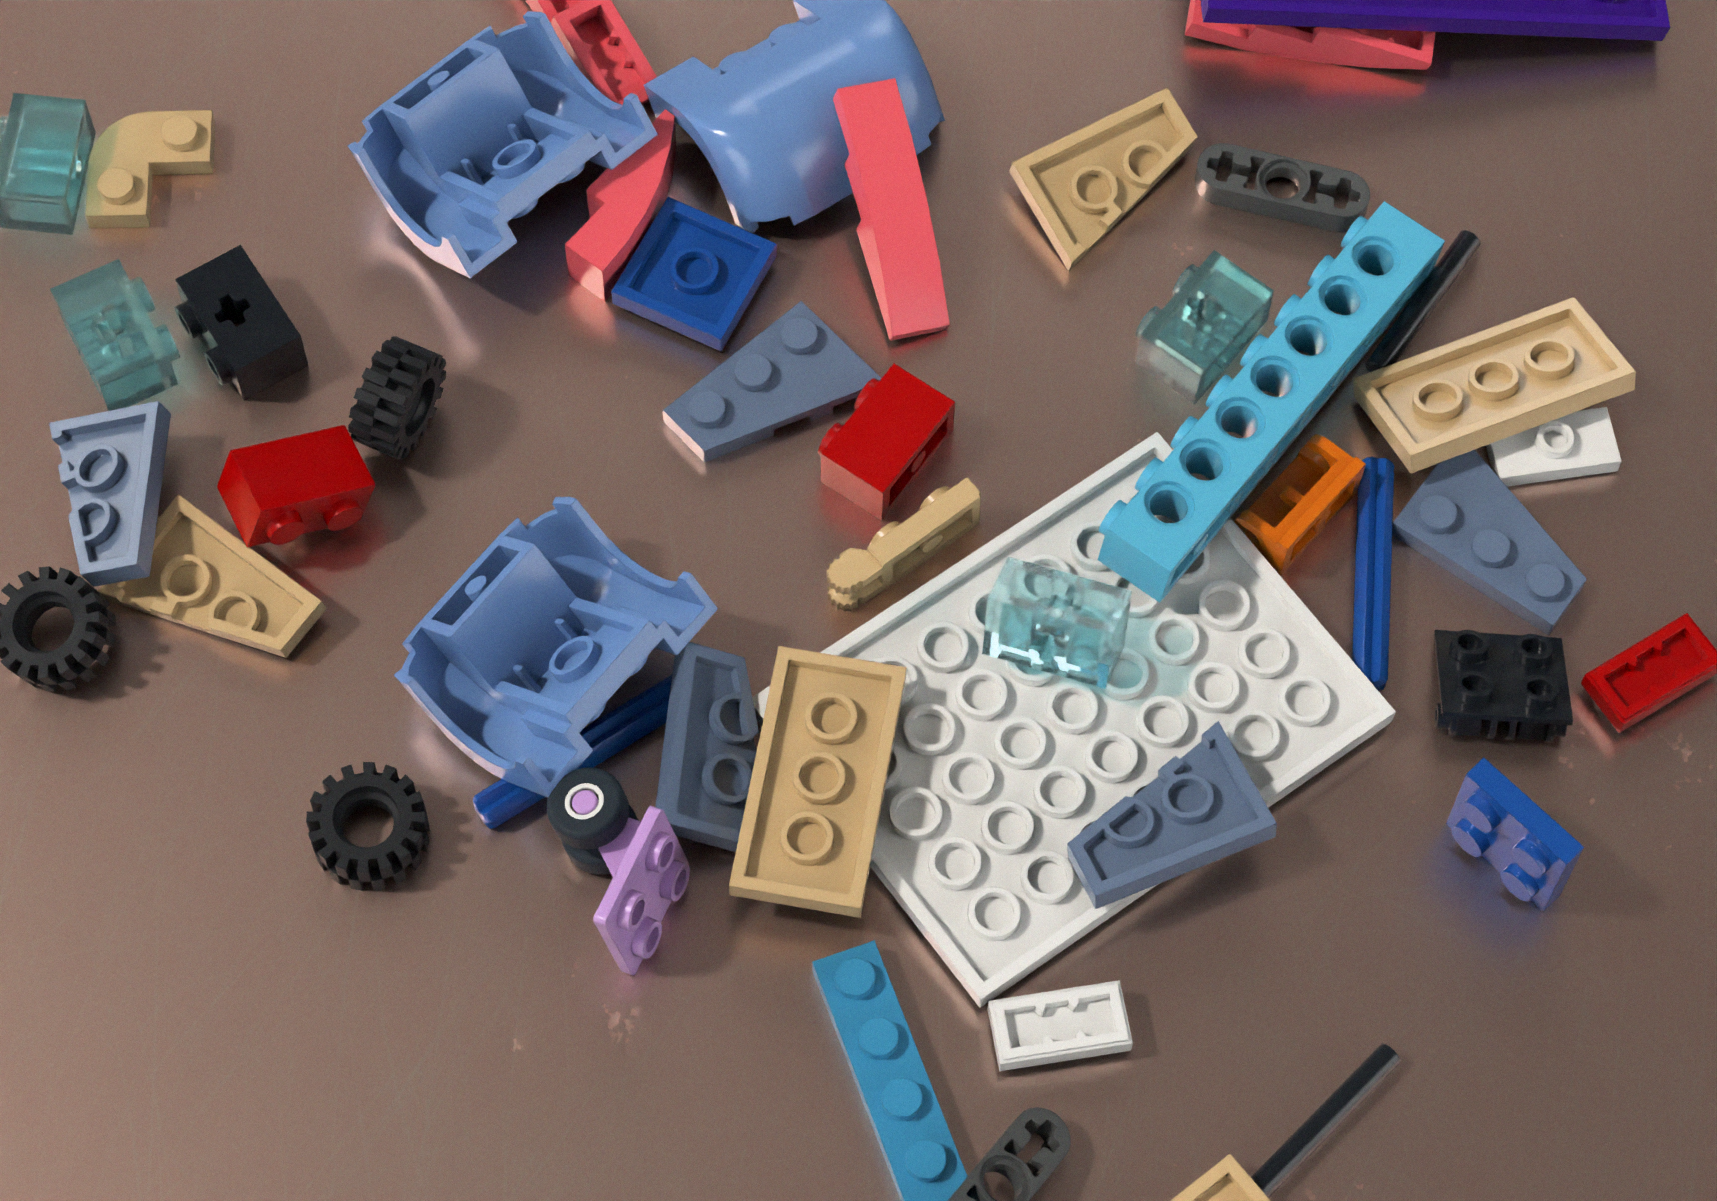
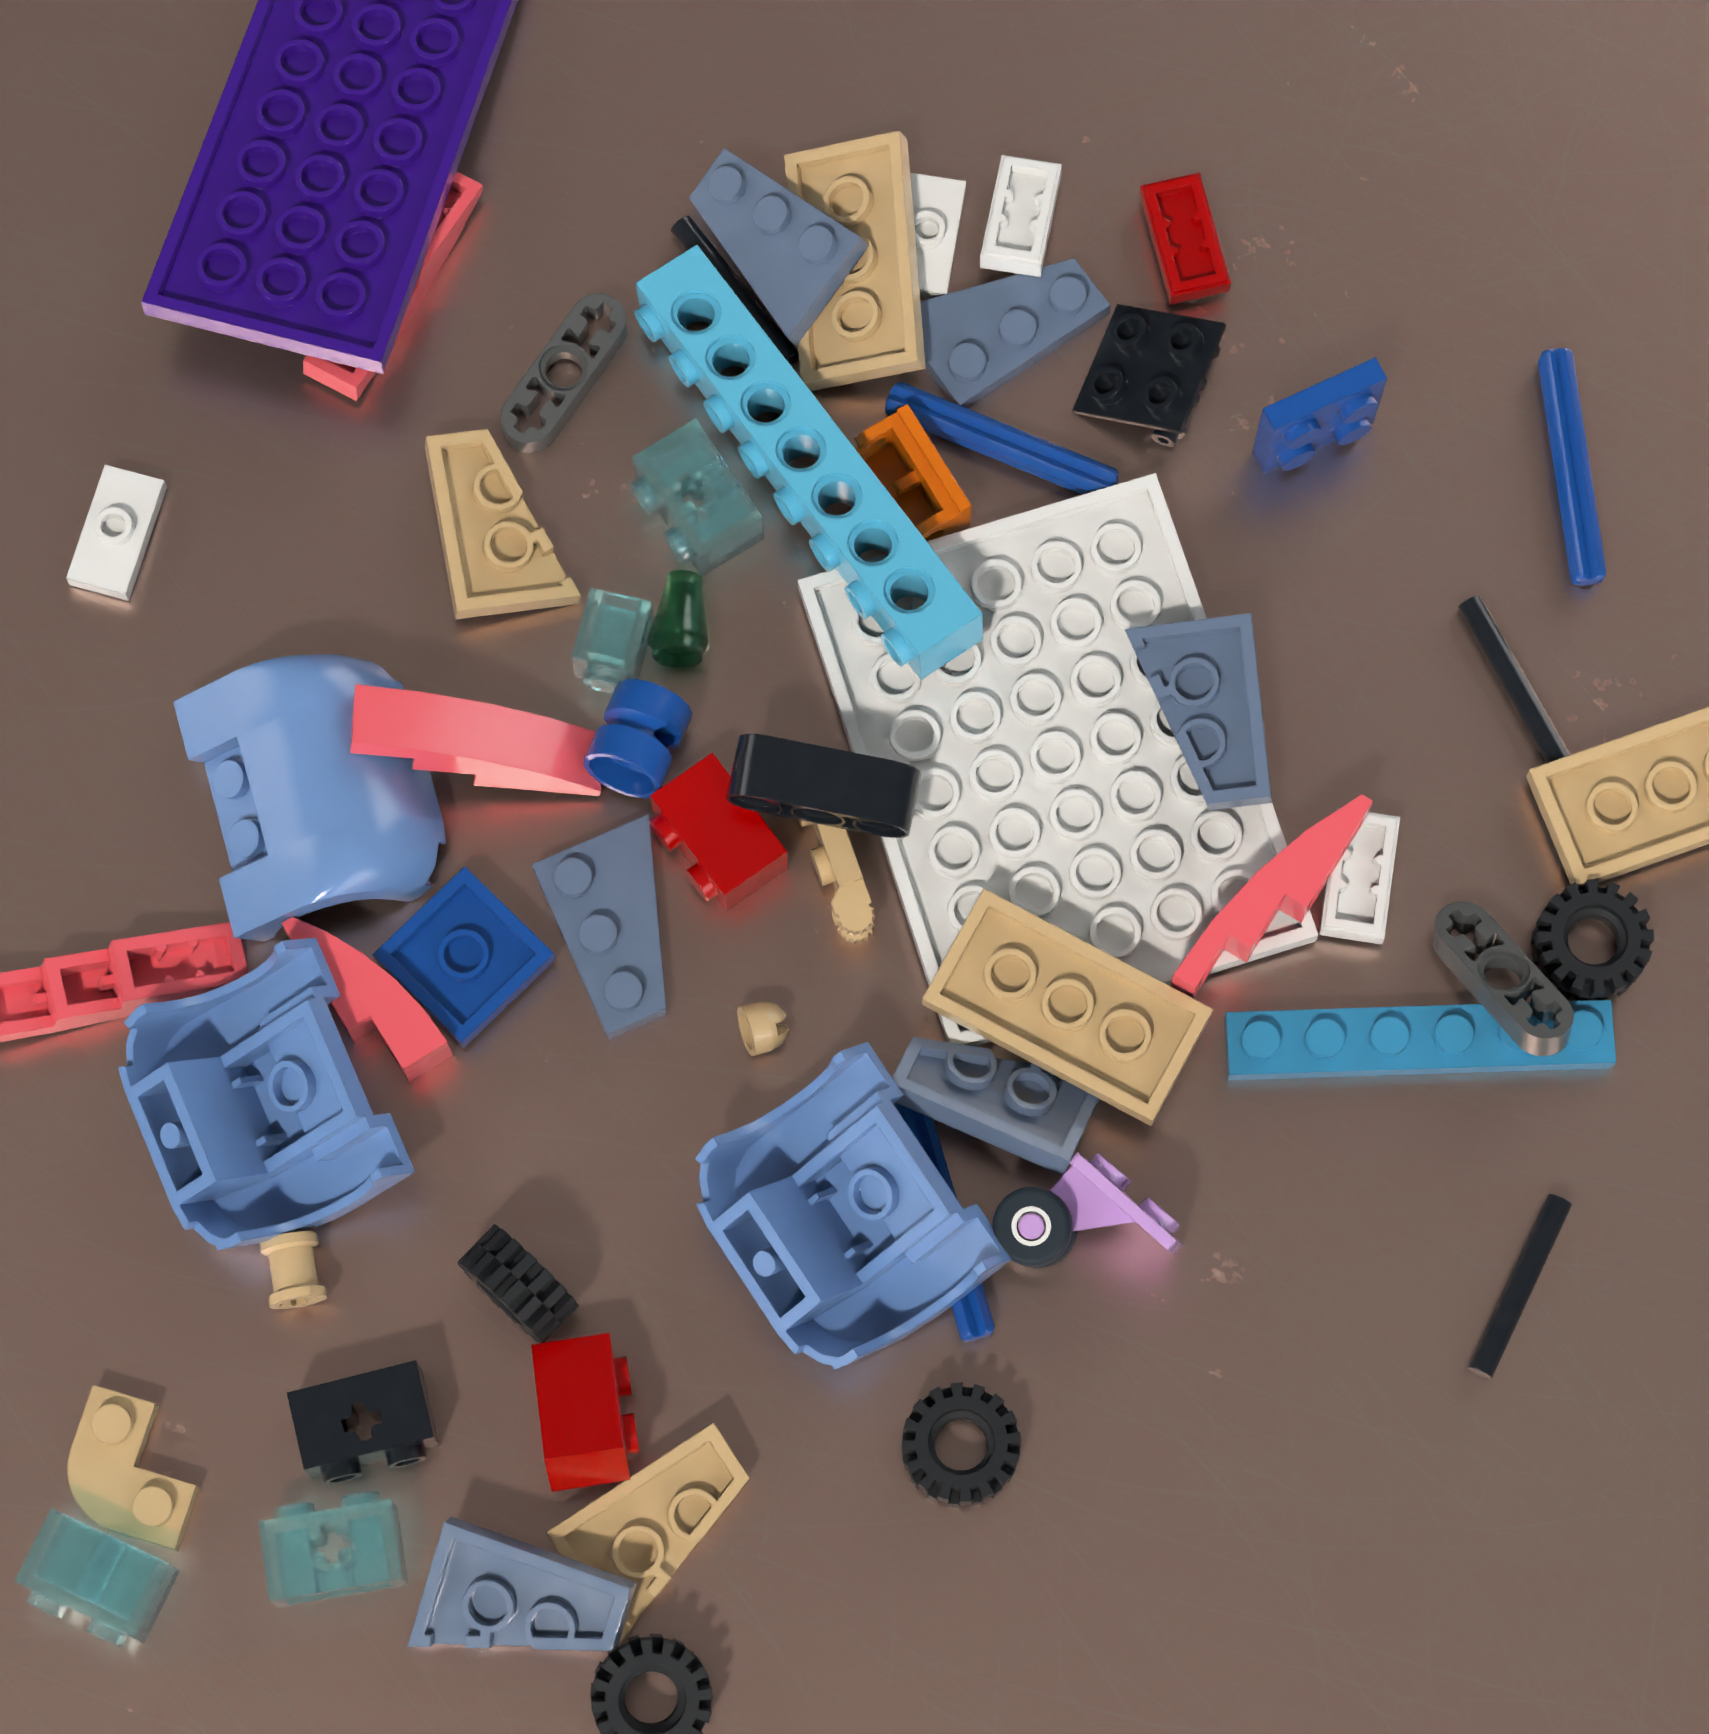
camera: 70 degrees left, 10 degrees up
clear light blue brick [982,556,1132,689] -> none
none -> tan bush [259,1231,328,1309]
none -> clear light blue brick [571,587,654,693]
none -> blue wheel [583,679,692,798]
none -> clear green cone [647,570,710,668]
none -> sand blue wing [689,148,868,346]
none -> black beam [726,734,922,838]
none -> tan hinge [737,1001,789,1056]
none -> white plate [980,155,1062,277]
none -> coral slope [1170,794,1373,999]
none -> blue axle [1538,348,1606,586]

